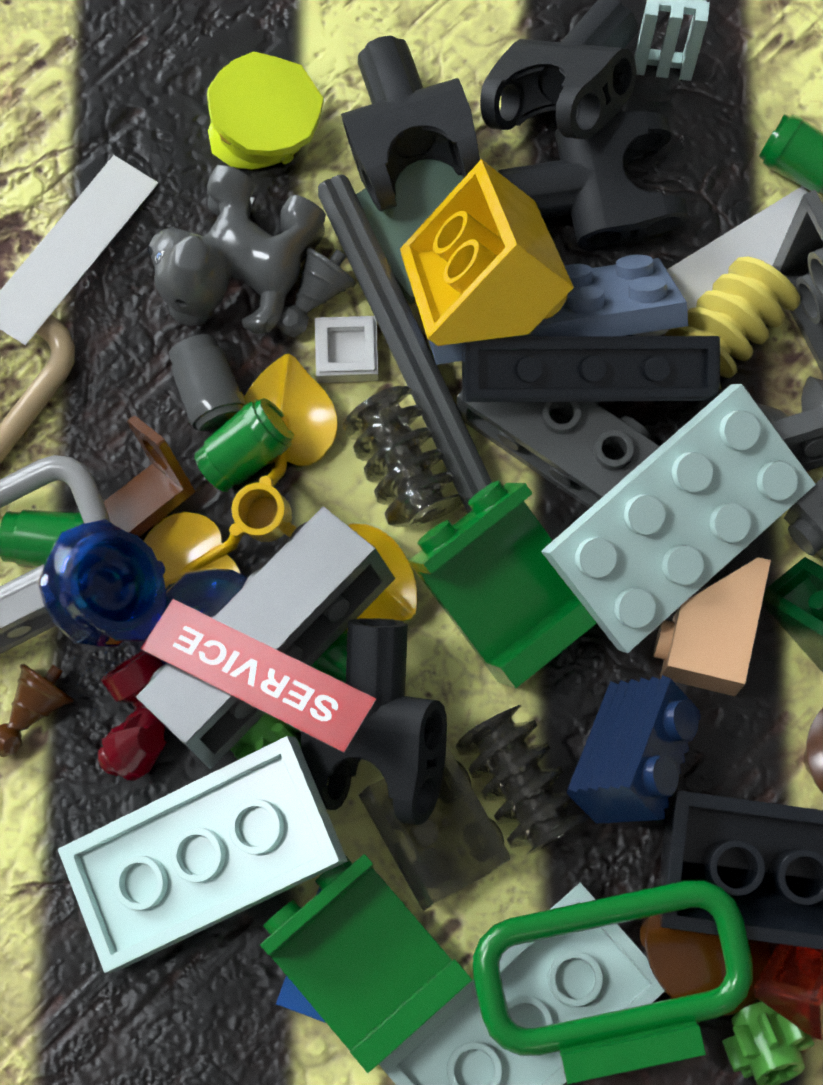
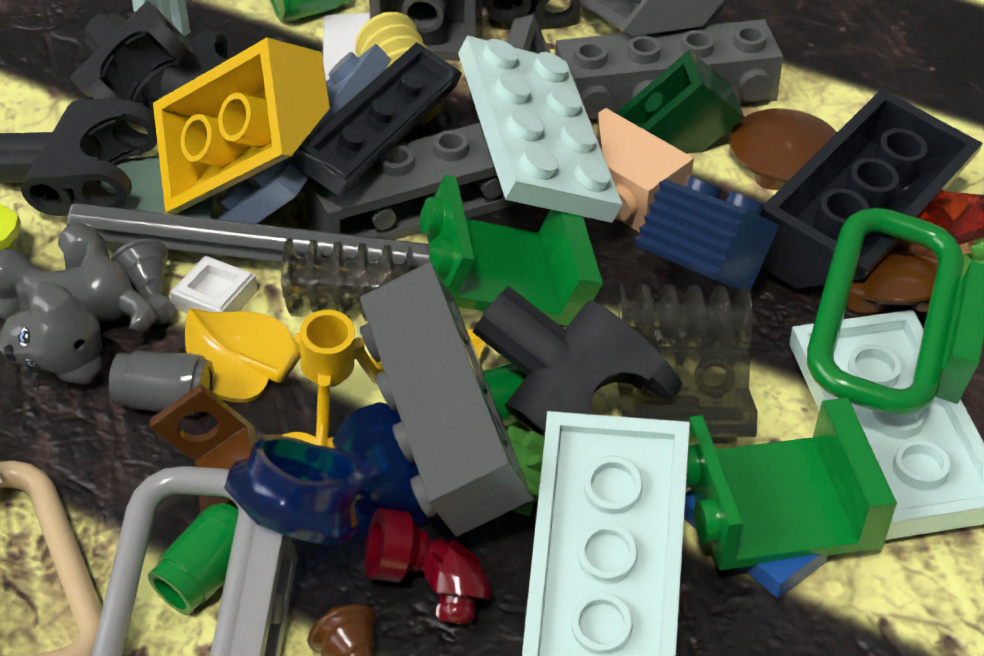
camera: 60 degrees left, 30 degrees down
sticker [141,599,376,752] -> none
green piece [194,398,294,492] -> none

